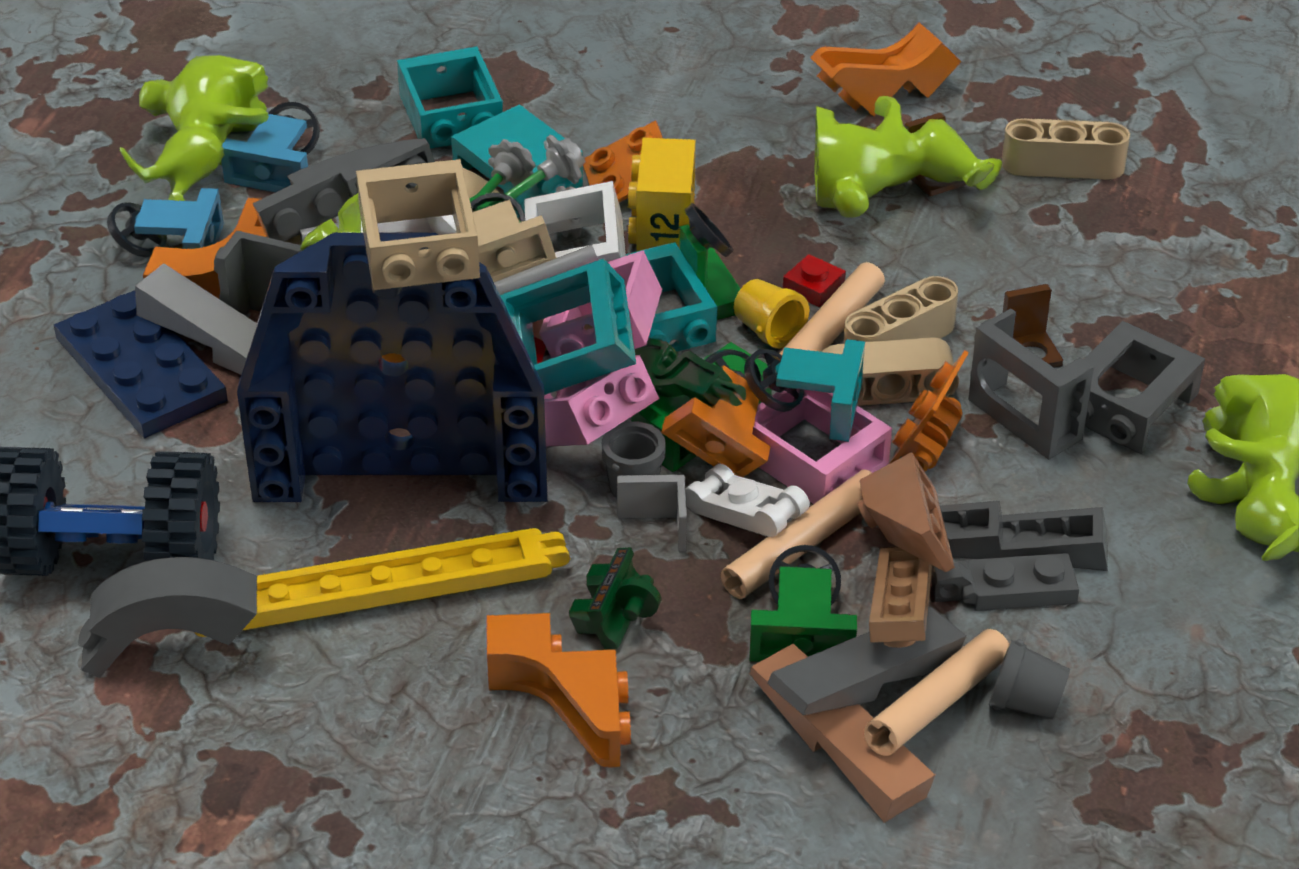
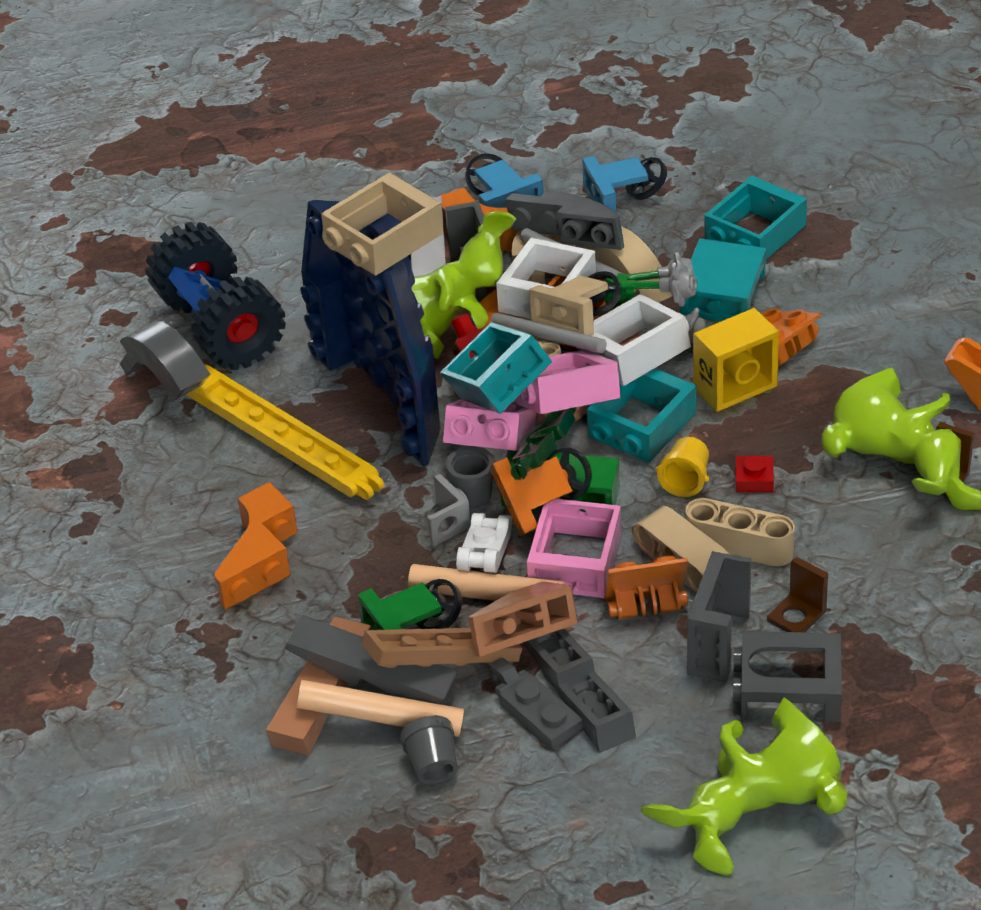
camera: 60 degrees right, 0 degrees up
lime animal [120,55,269,201] -> none
dark green hips [569,547,662,649] -> none
green piece [679,203,741,320] -> none
teal piece [744,339,865,442] -> none
light nougat piece [779,262,885,355] -> none

